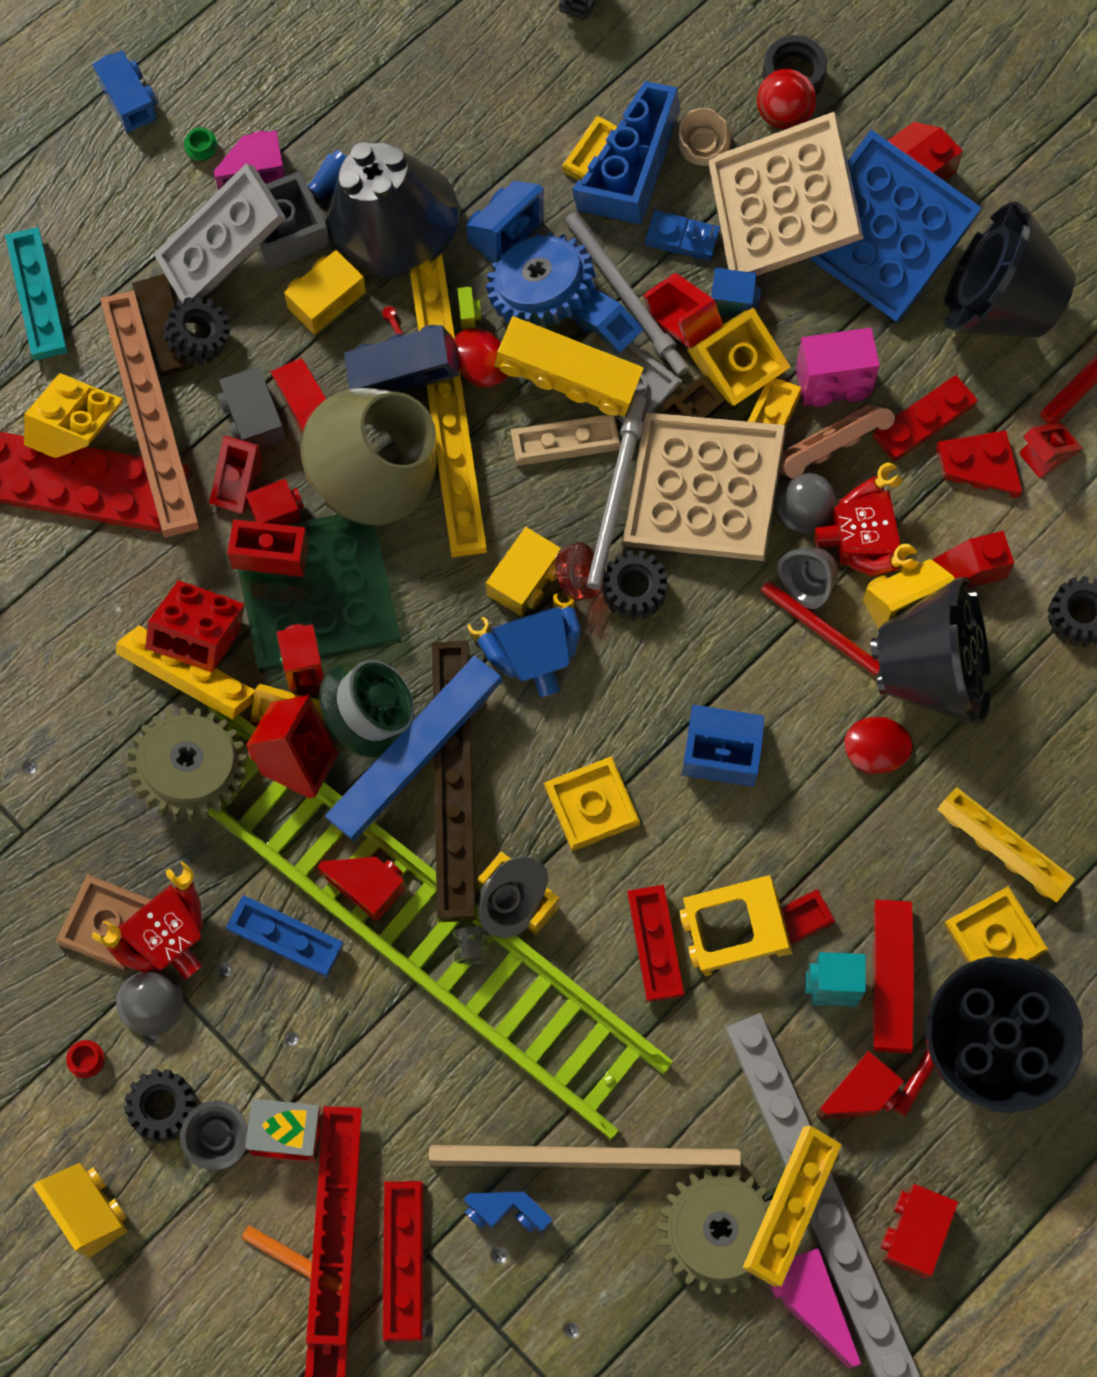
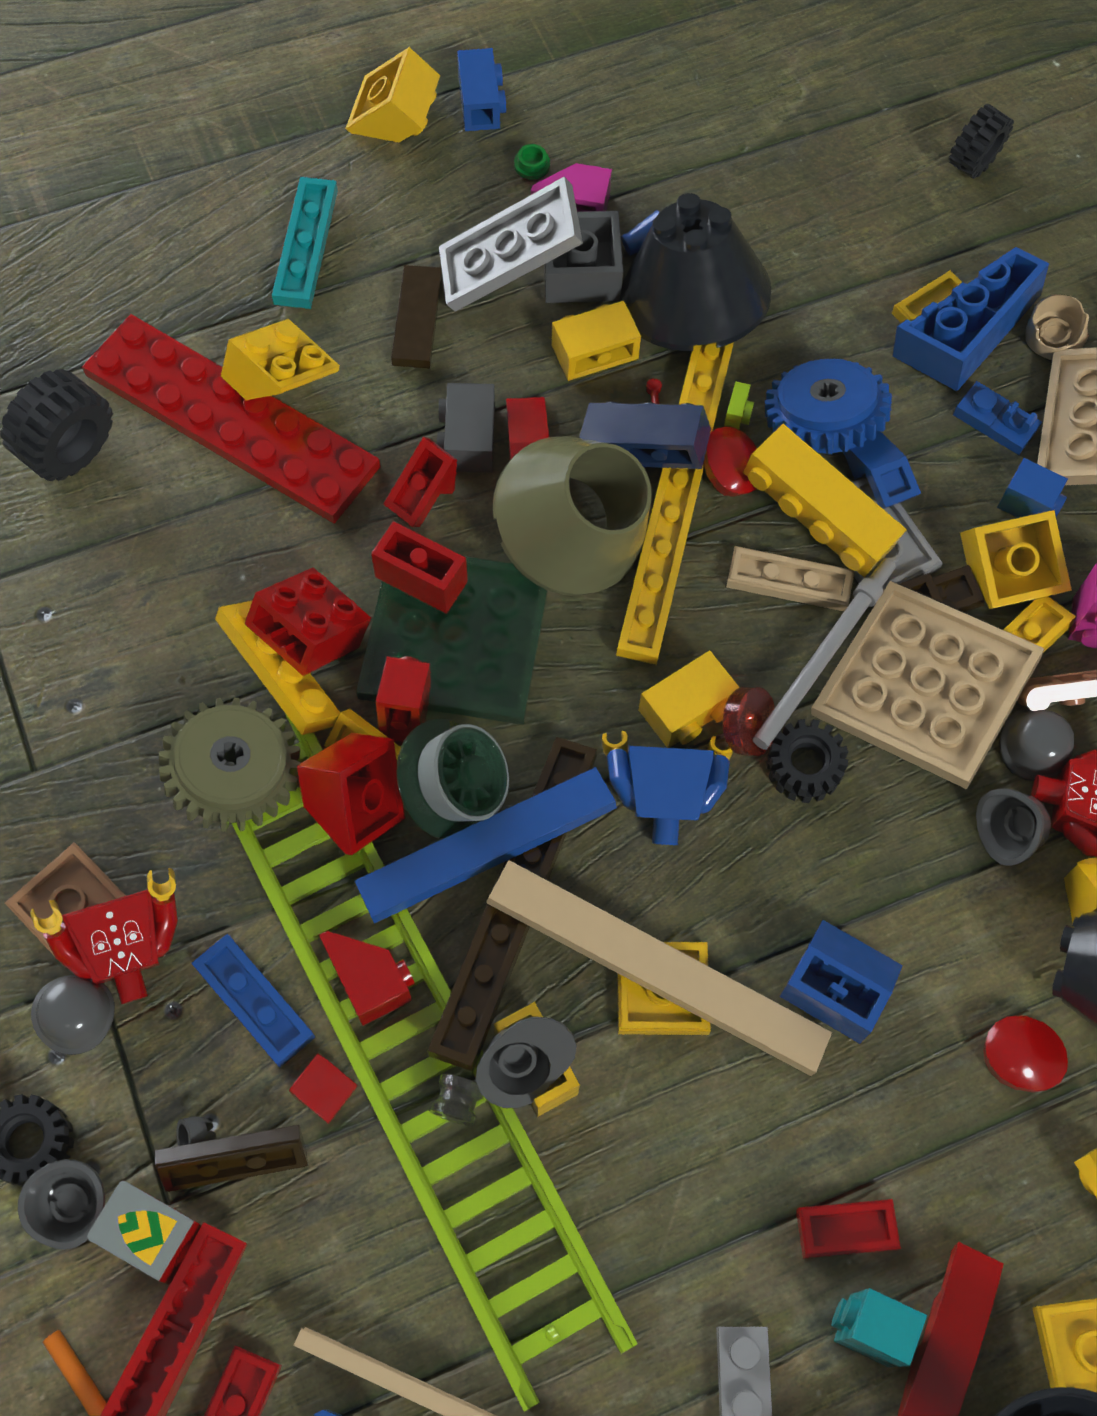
camera: 20 degrees right, 5 degrees down
nougat plate [100,290,199,538] -> none
black tyre [163,297,231,365] -> none
red brick [246,479,304,526] -> none
blue slope [467,181,544,263] -> none
light grey bar [565,212,689,376] -> none
red plate [627,885,684,1003] -> none
red panel [643,272,723,348] -> none
yellow window [680,875,793,976] -> none
red bar [760,580,880,677] -> none
none -> dark brown tile [155,1125,308,1192]
none -> dark grey hinge [176,1116,216,1146]
none -> red slope [289,1053,358,1124]
none -> yellow slope [345,47,440,143]
none -> tan tile [486,860,832,1076]

